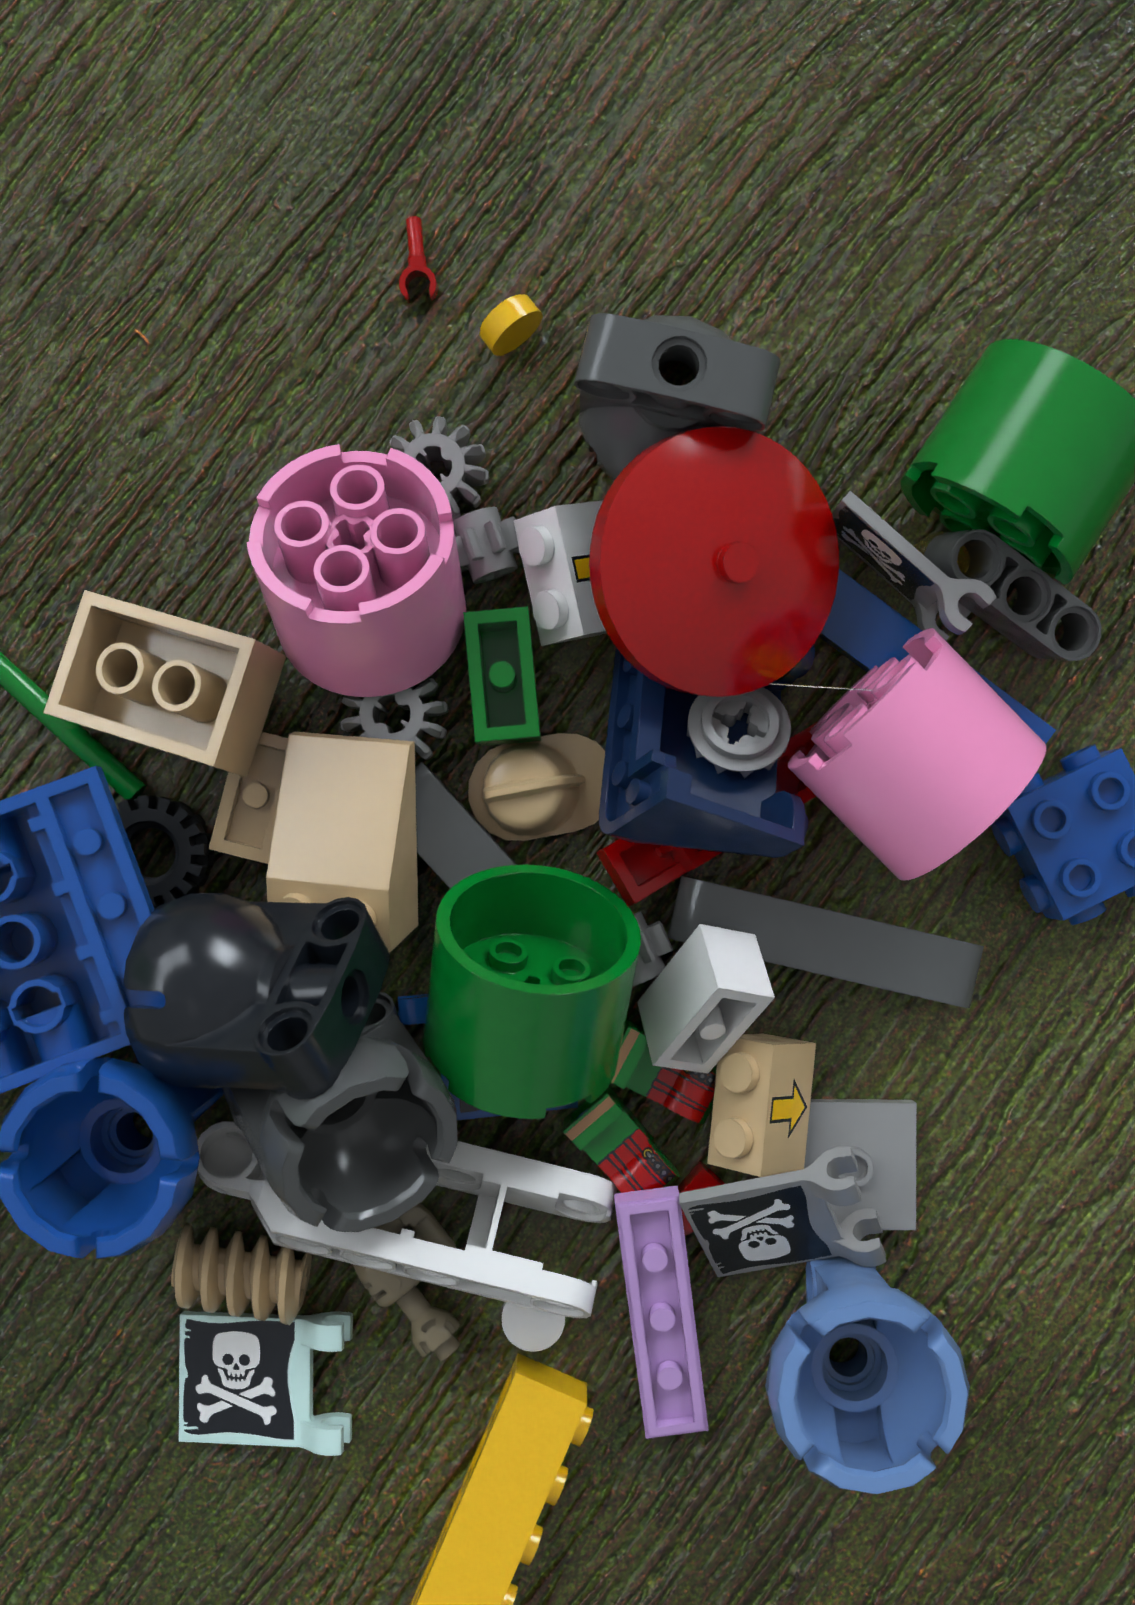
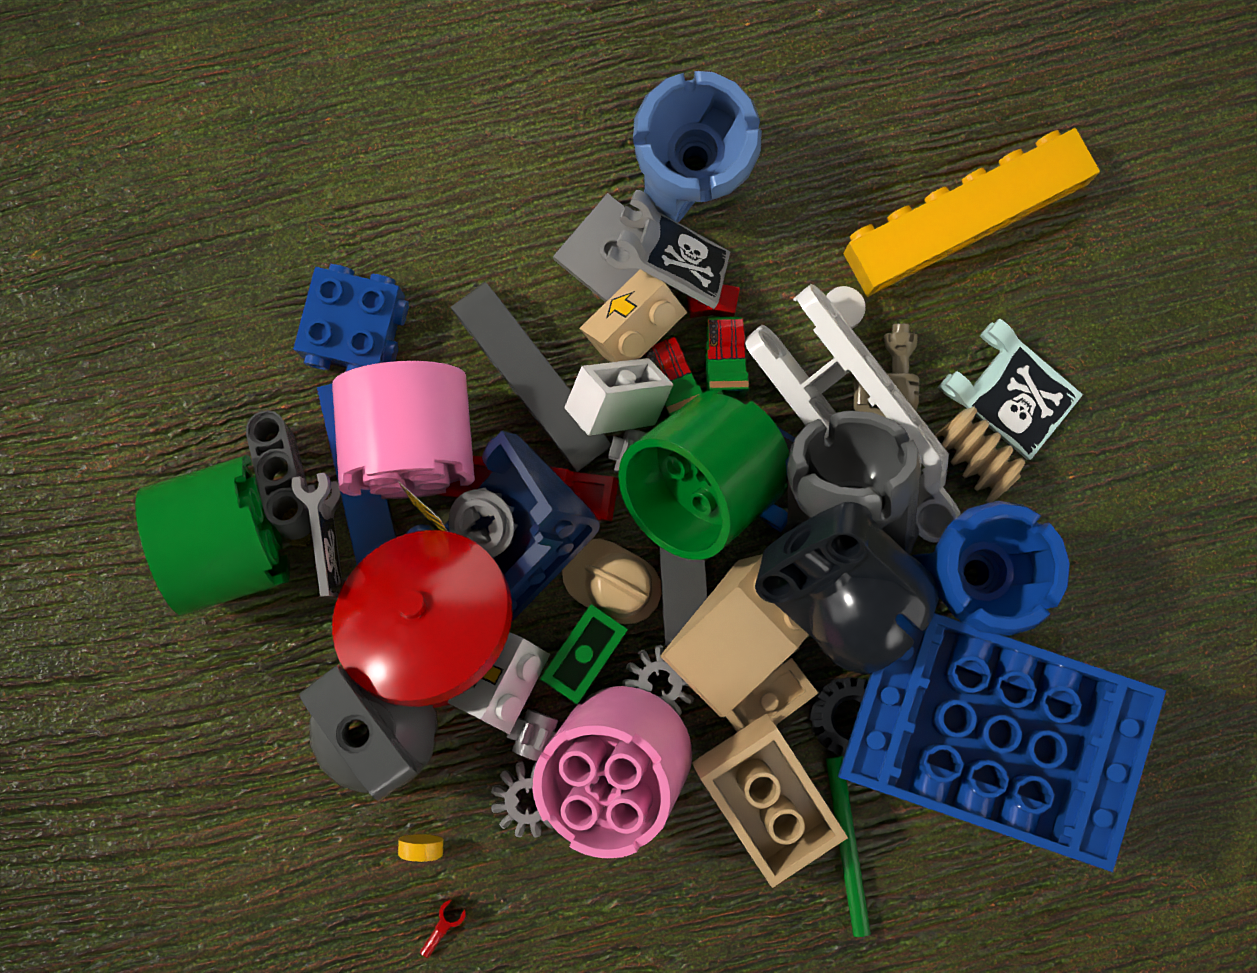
camera: 145 degrees left, 5 degrees down
lavender tile [614,1185,709,1439] -> none

